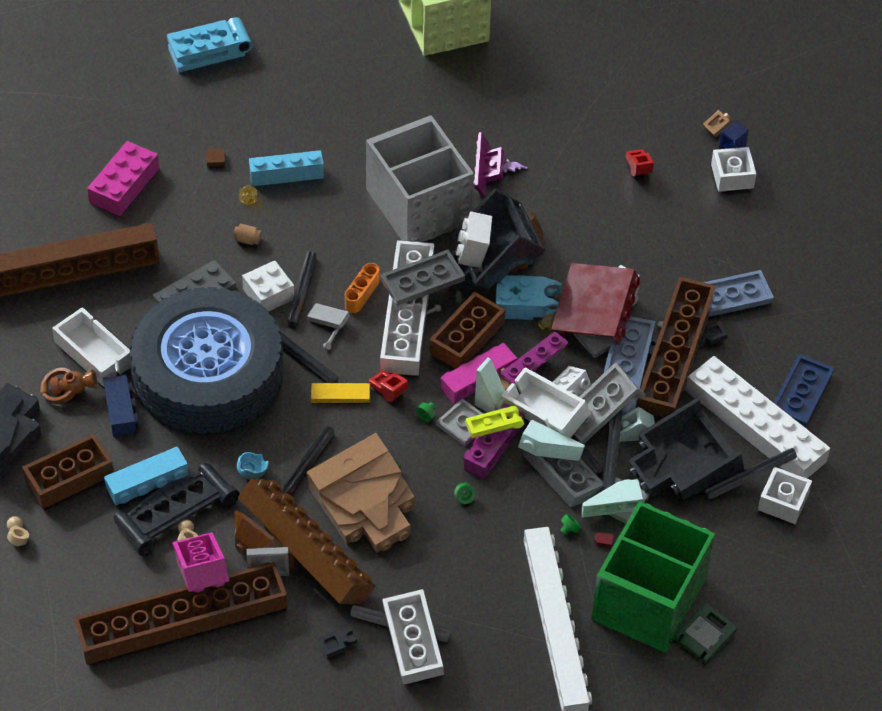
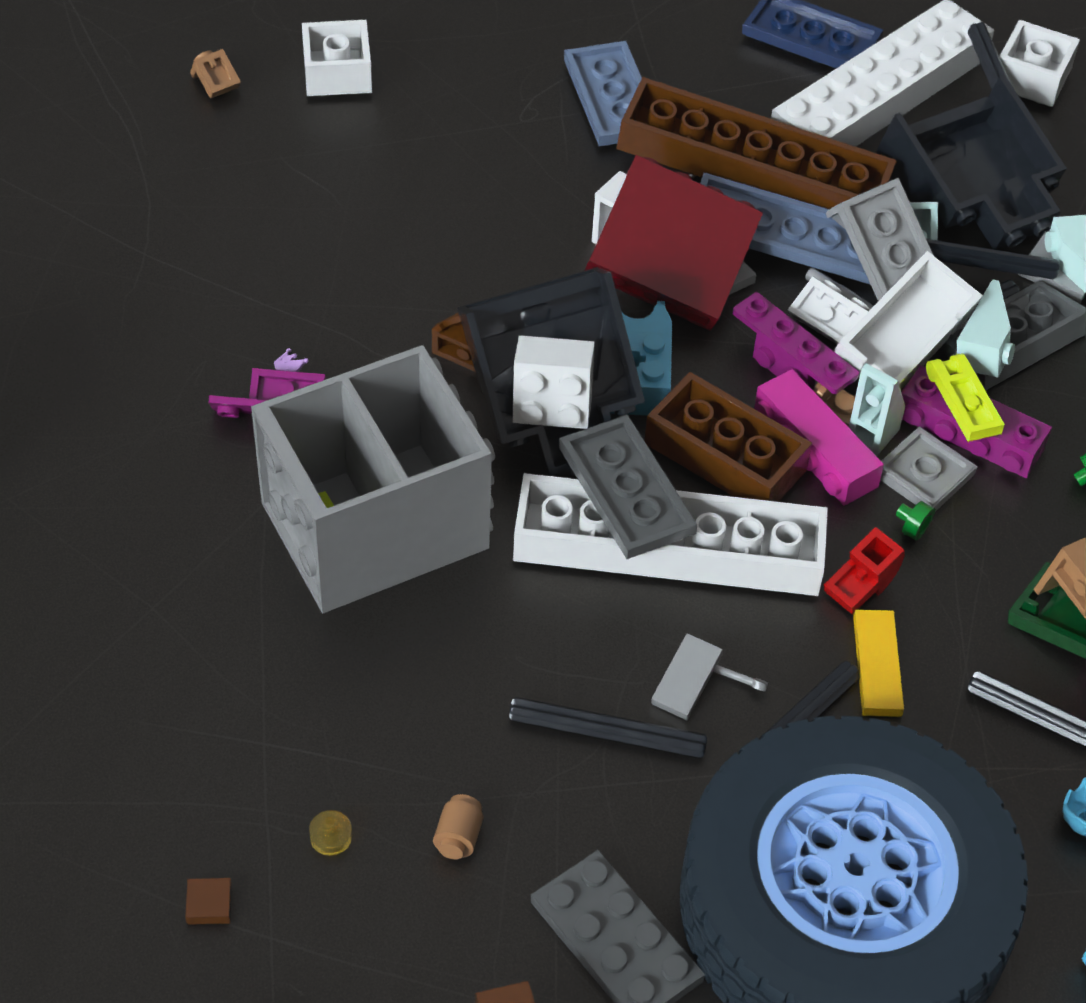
camera: 90 degrees left, 0 degrees up
white brick [242,261,294,312] -> none
medium azure brick [249,150,324,186] -> none
orange beam [345,263,380,313] -> none
clear yellow tile [538,312,555,332] -> none
red brick [626,149,654,176] -> none
clear blue brick [718,120,749,150] -> none

